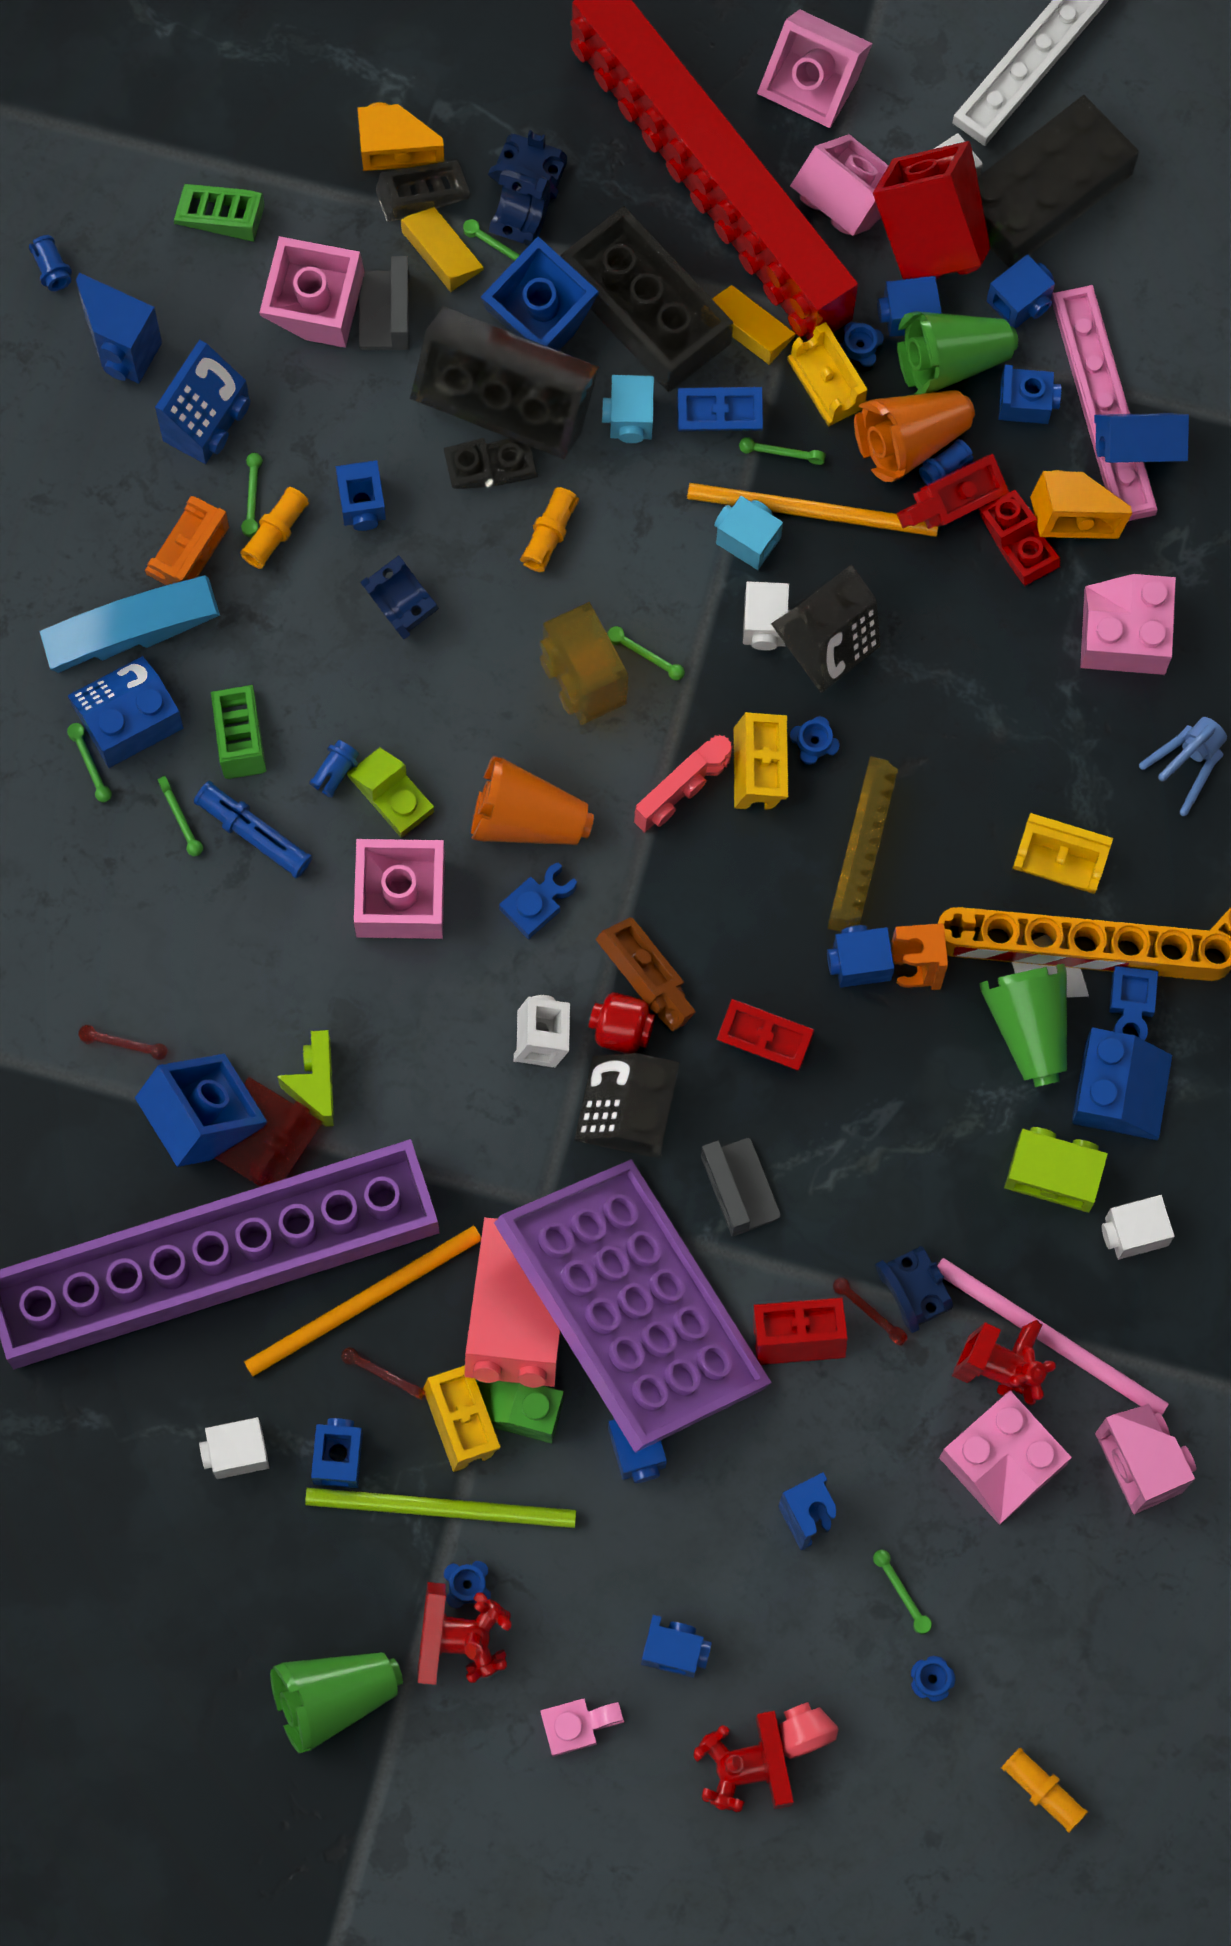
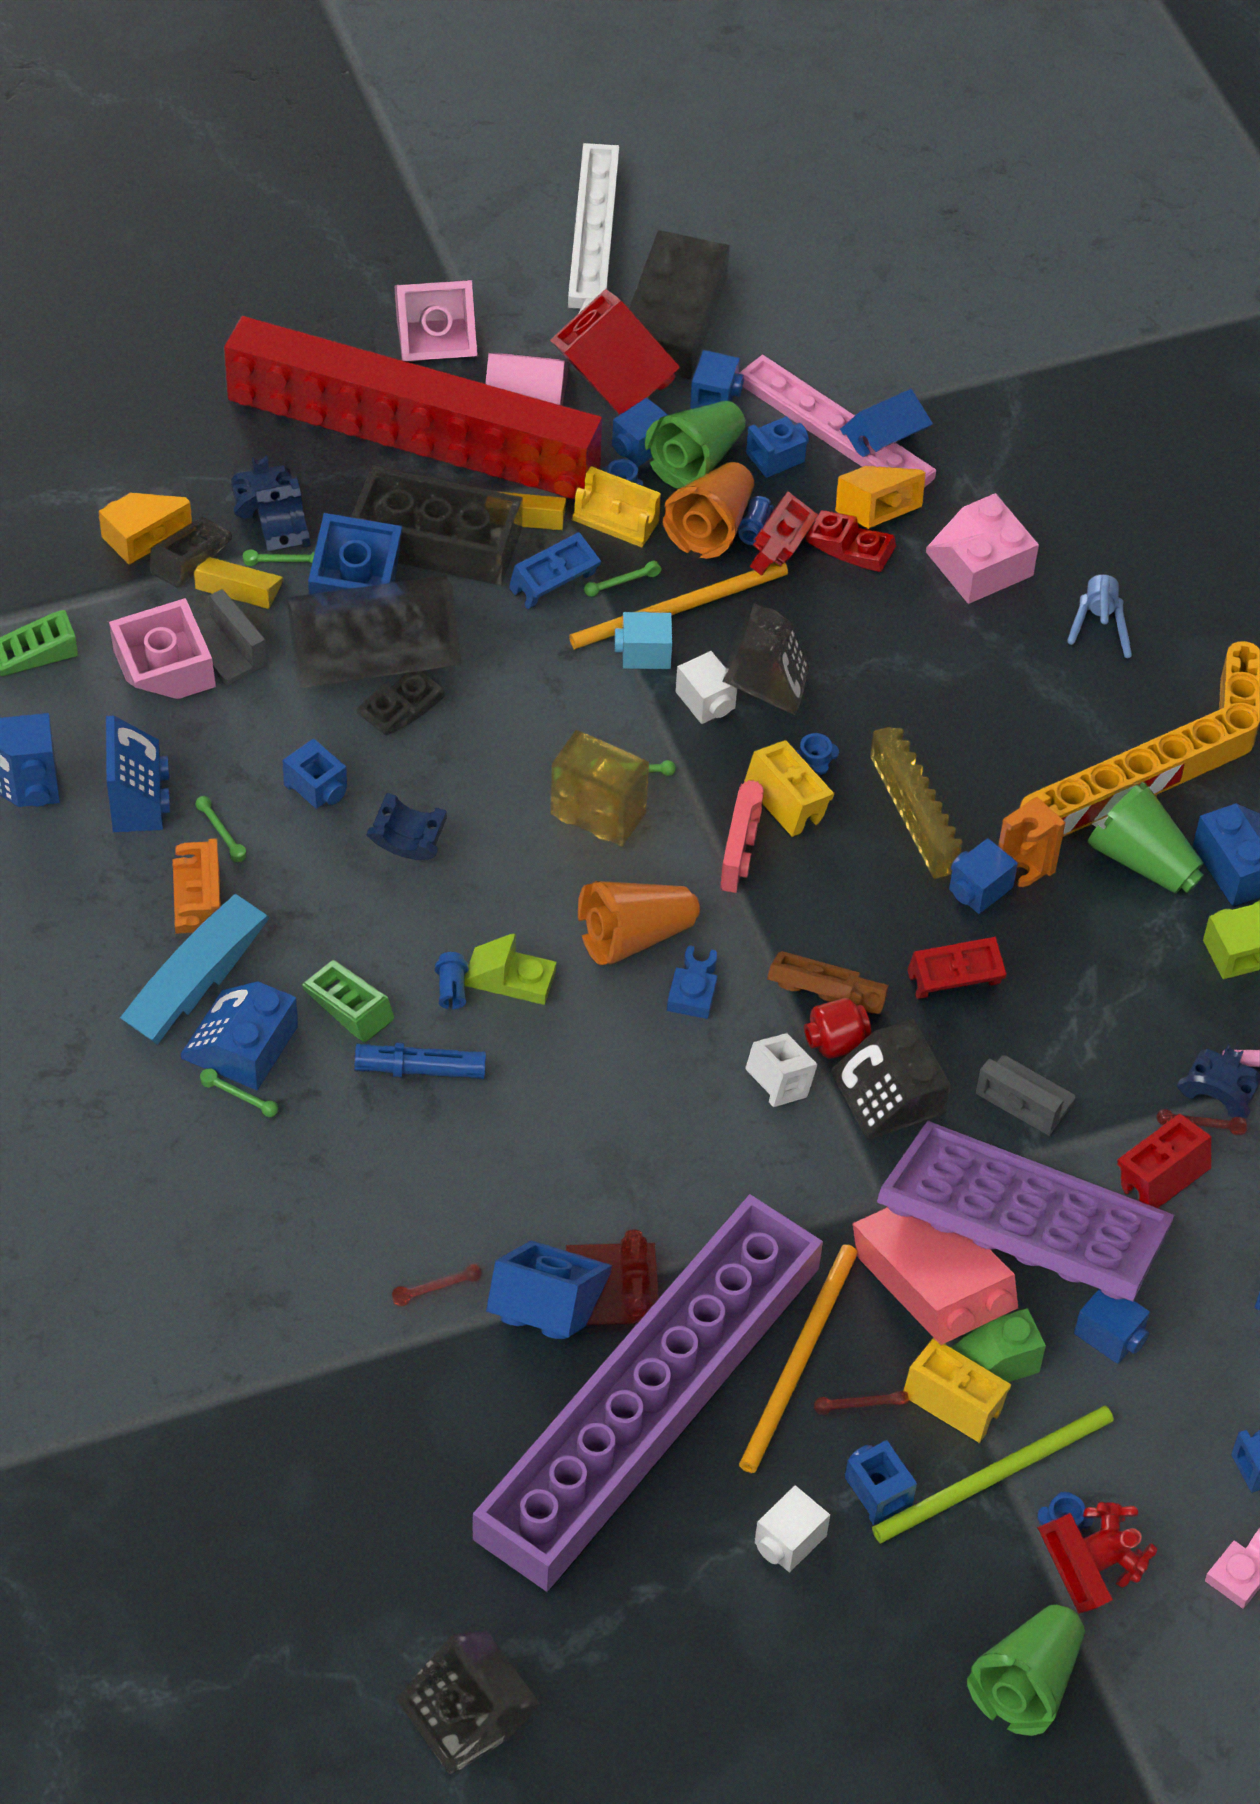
camera: 35 degrees left, 20 degrees down
bright green hinge [157,776,203,857] -> none
light orange pin [240,487,309,569] -> none
lime slope [277,1030,334,1127] -> none
bright pink slope [354,839,445,939] -> none
light orange pin [520,487,579,572] -> none
medium azure brick [602,375,654,443] -> none
yellow hinge [1012,813,1113,894] -> none
blue plate [1109,966,1158,1040] -> none

